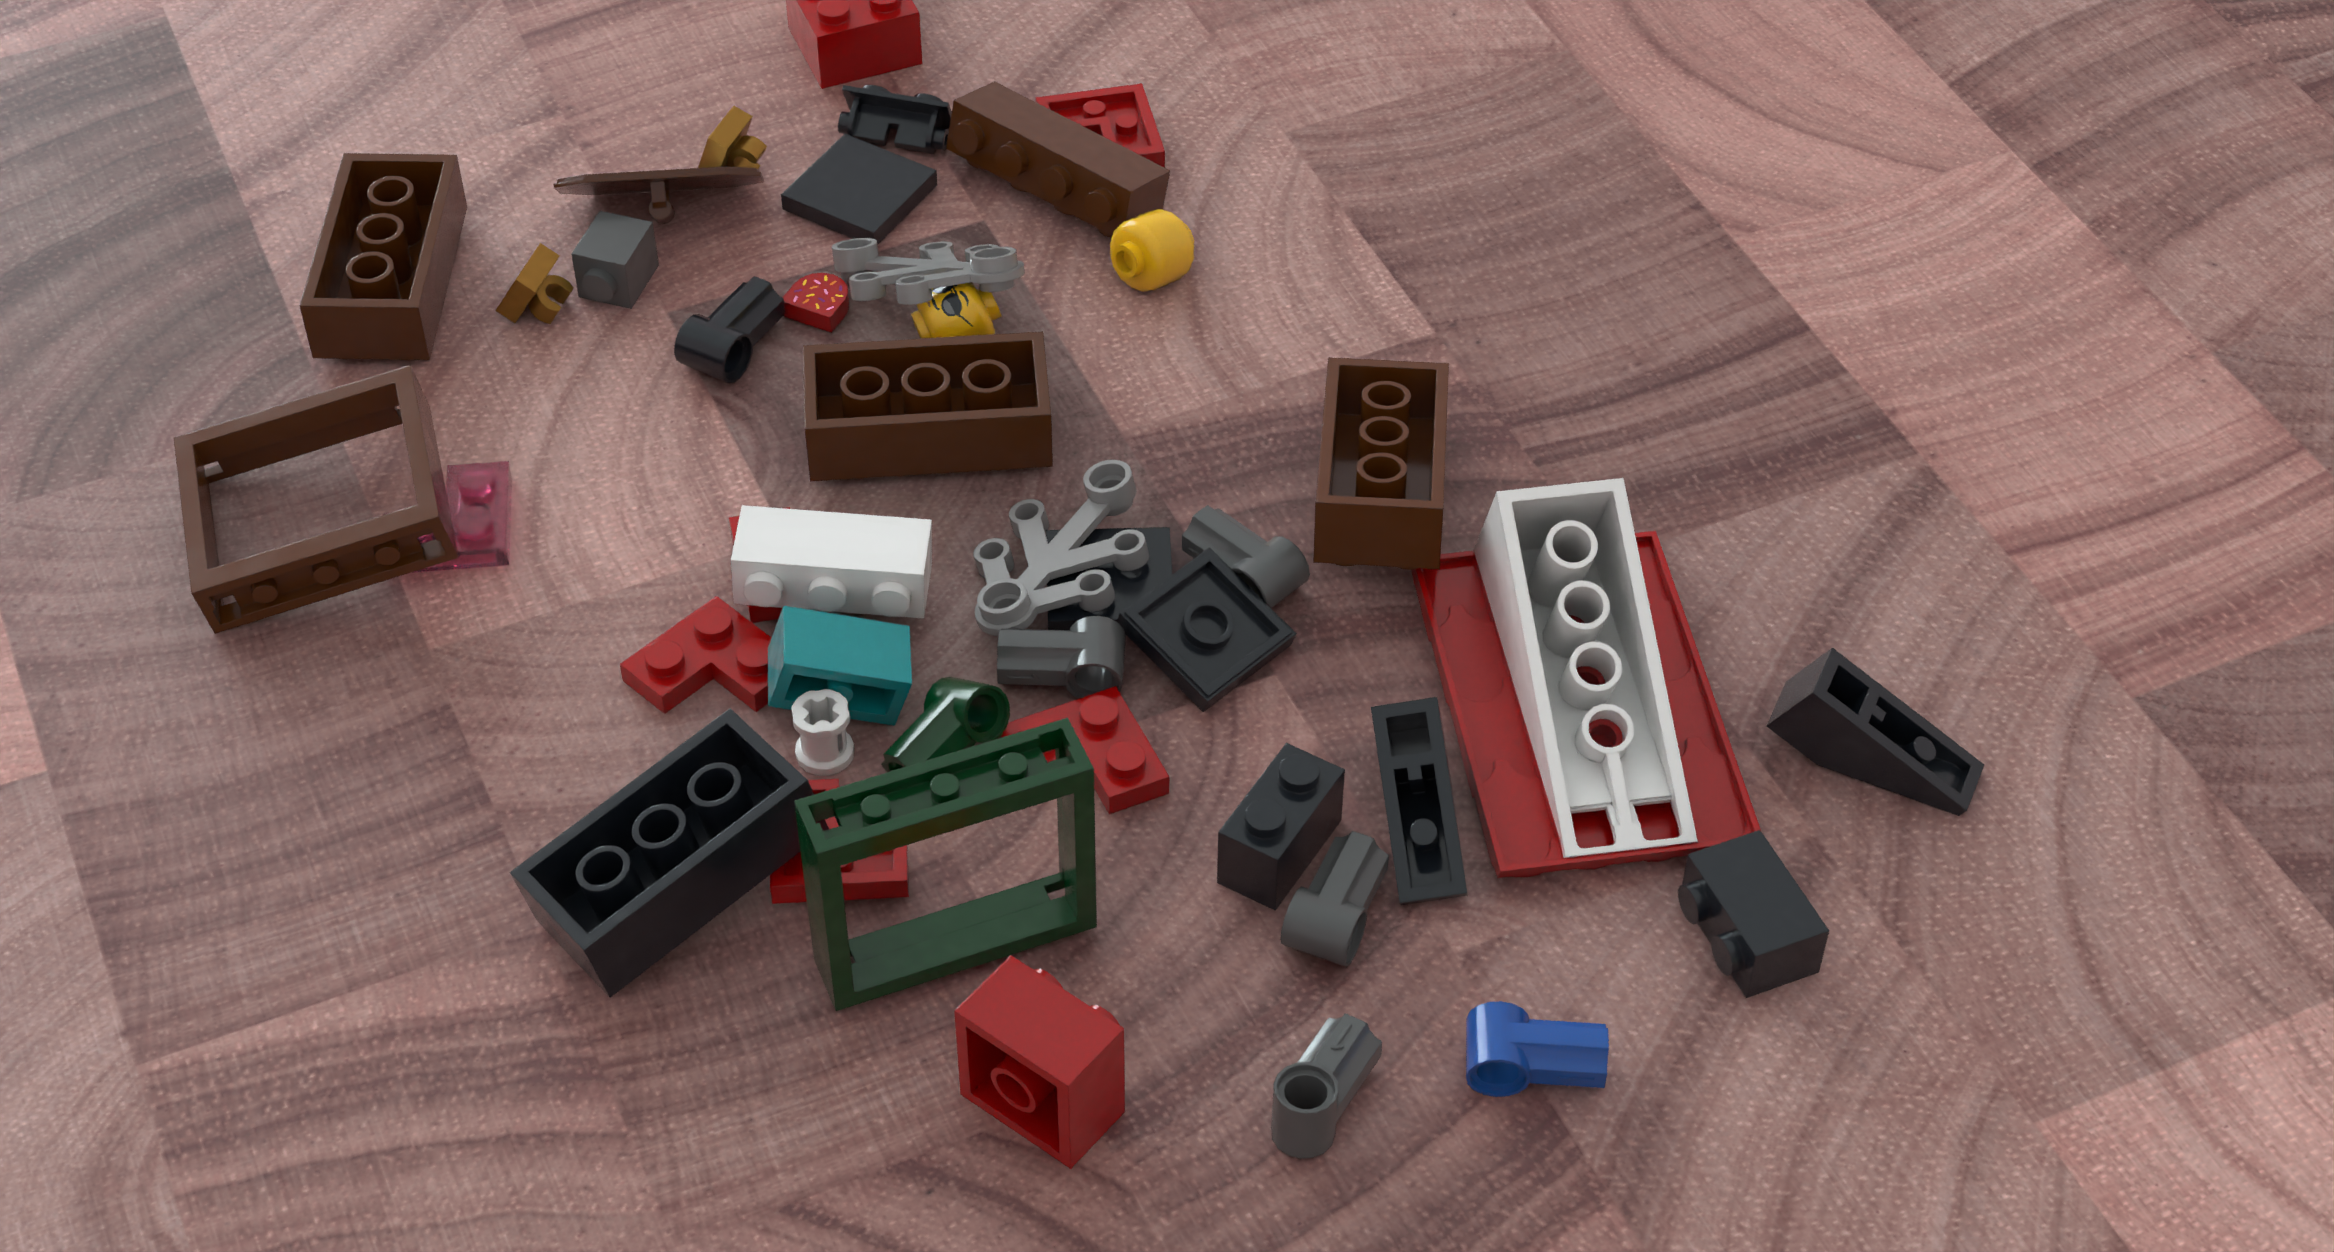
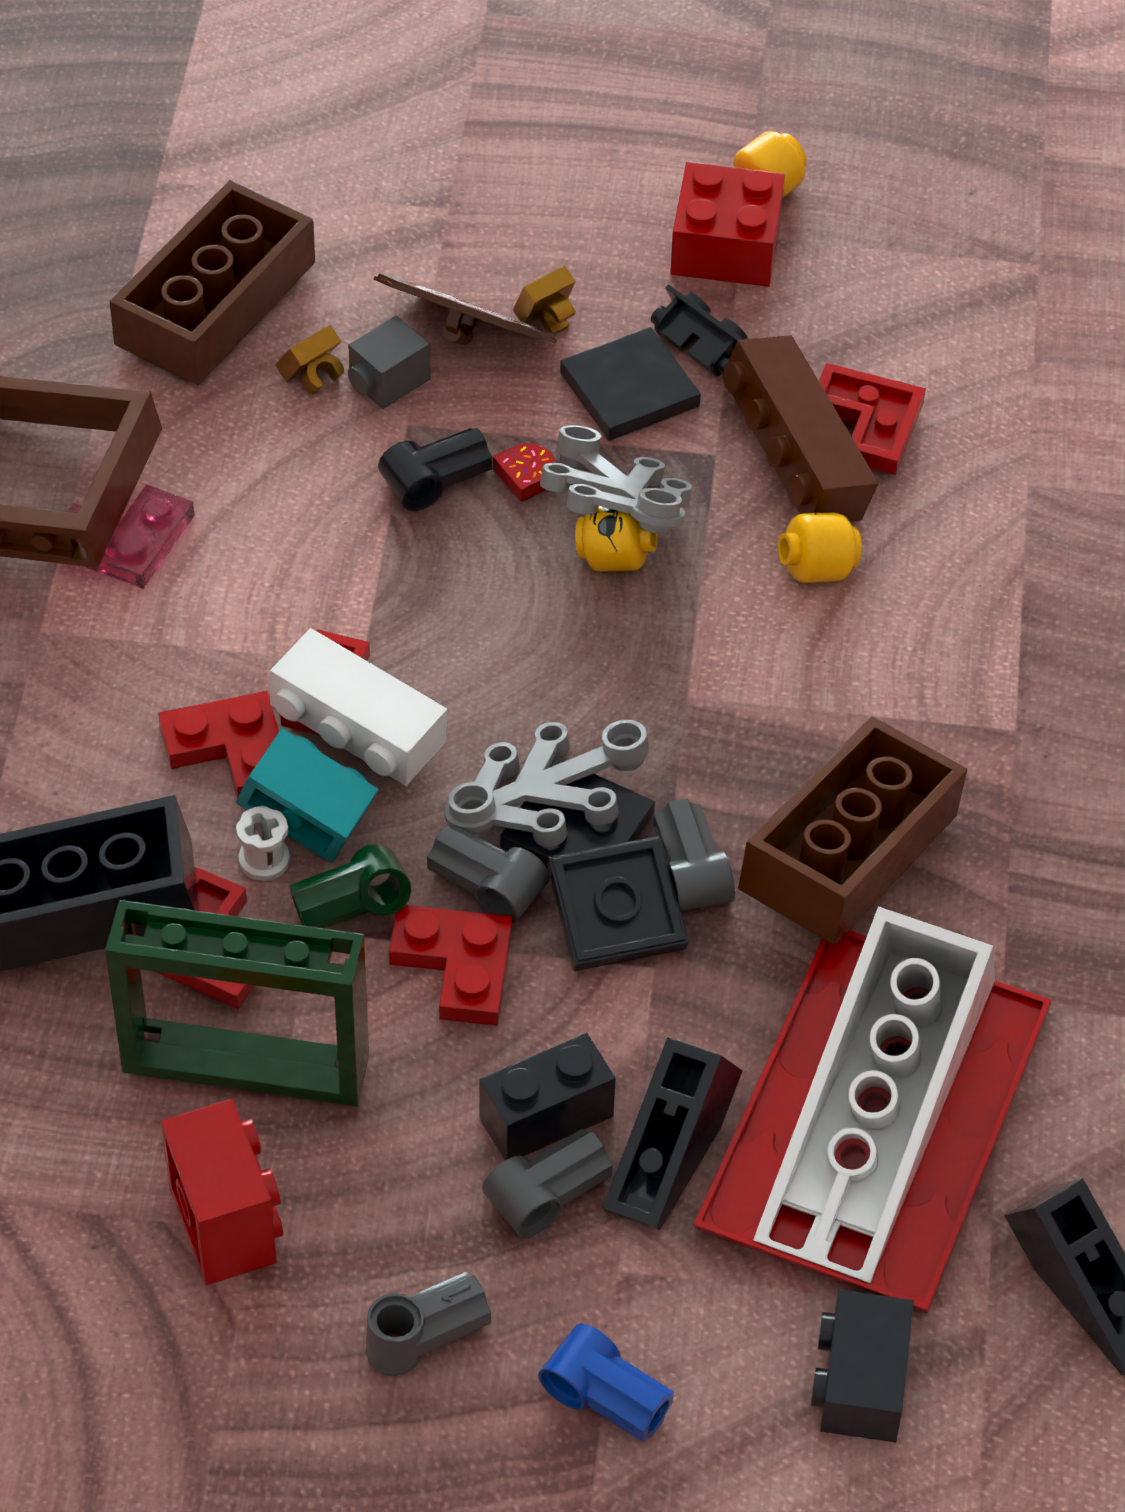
camera: 30 degrees right, 5 degrees up
reddish brown brick [803,331,1053,482] -> none

